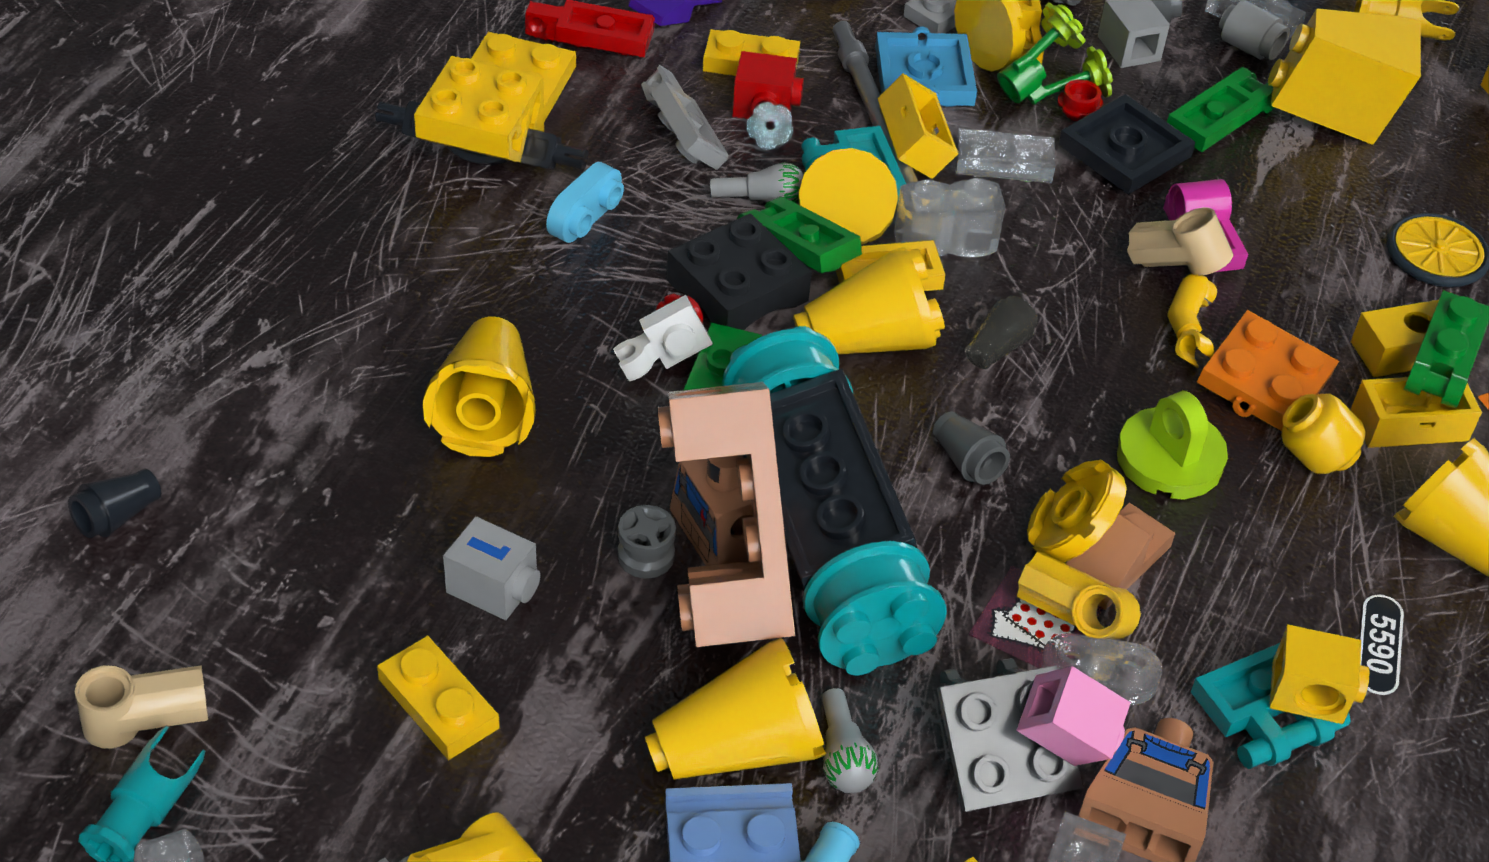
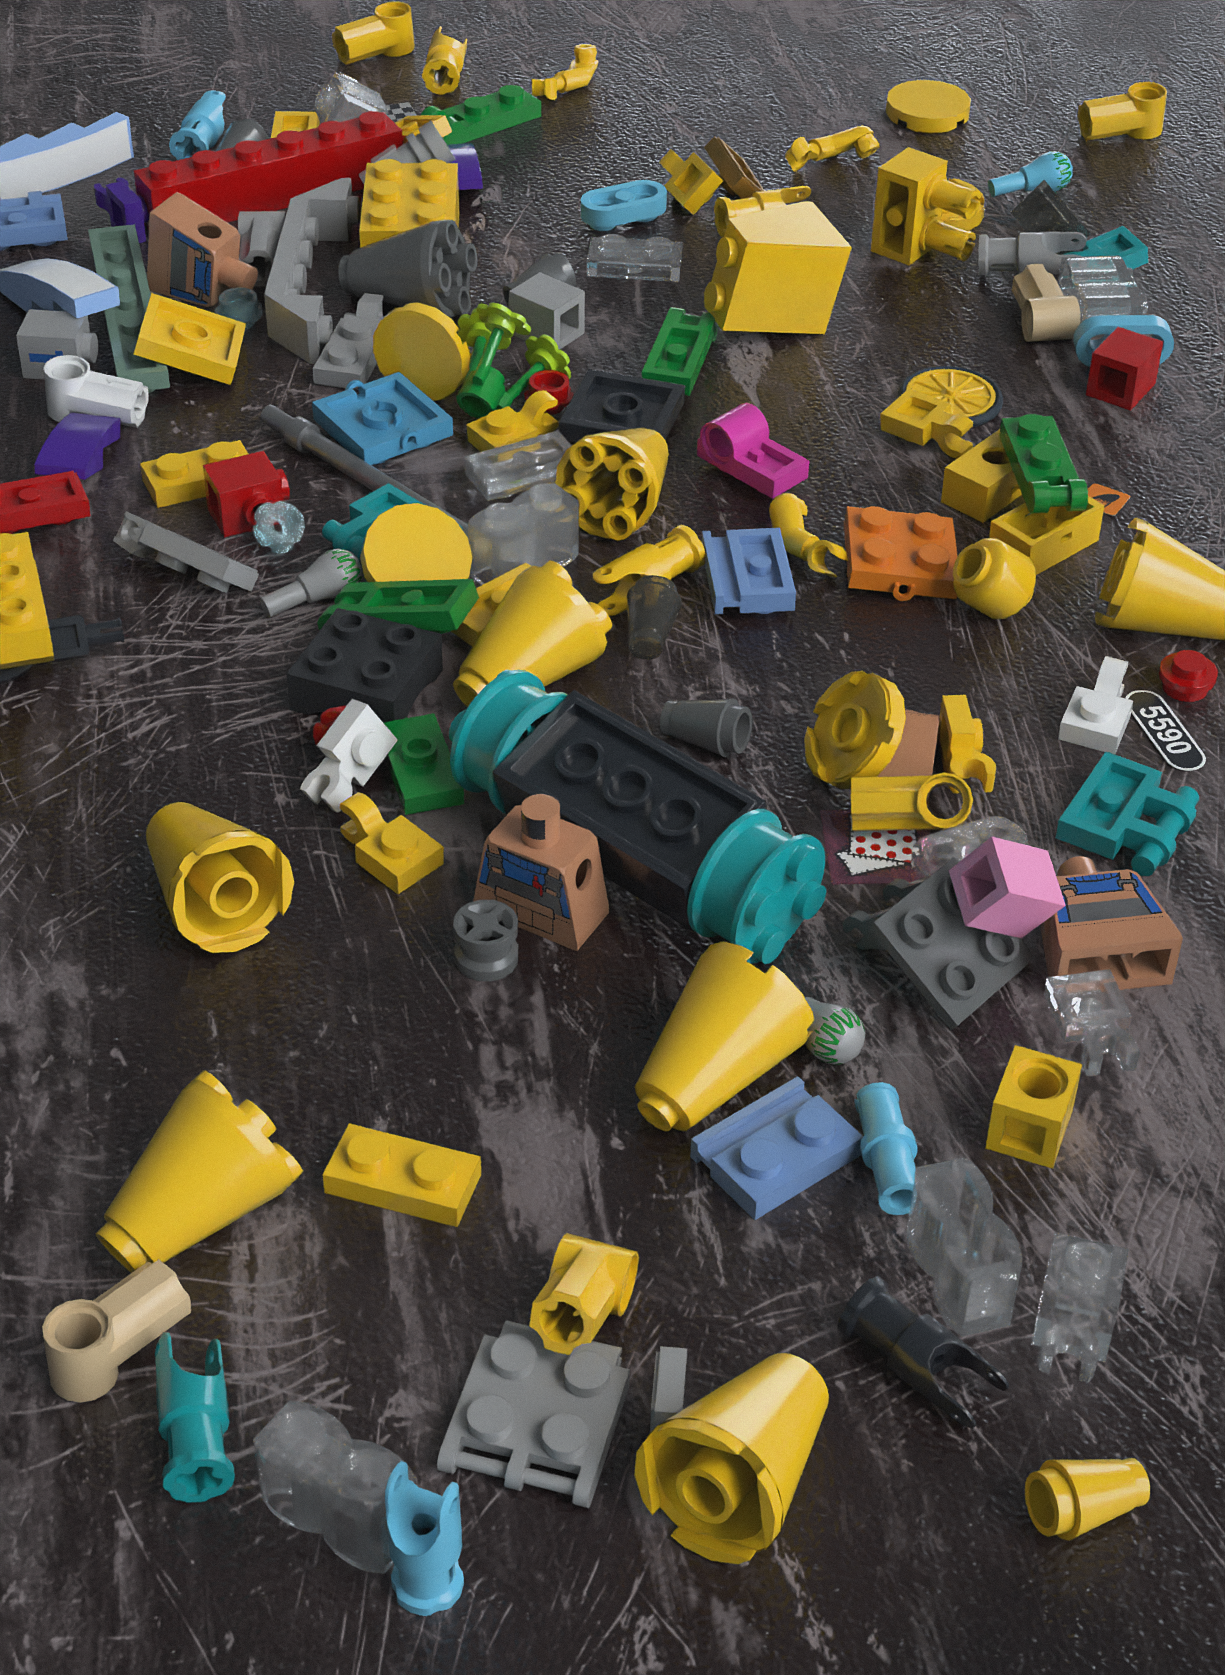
camera: 30 degrees left, 5 degrees down
light grey brick [443,516,540,620] -> none
medium azure plate [546,162,624,243] -> none
plate [658,382,795,647] -> none
yellow piece [877,73,958,179] -> none
lime tile [1117,390,1228,499] -> none
tan piece [1127,207,1233,276] -> none
light grey brick [1219,0,1290,60] -> none
yellow brick [1270,624,1370,724] -> none
none -> yellow cone [96,1070,303,1273]
none -> yellow plate [340,792,444,894]
none -> yellow plate [466,390,559,465]
none -> yellow cone [555,428,669,540]
none -> yellow piece [593,525,706,616]
none -> medium blue plate [702,528,796,614]
none -> yellow plate [880,388,973,459]
none -> yellow plate [937,695,996,793]
none -> white plate [1058,656,1133,754]
none -> red plate [1159,650,1218,702]

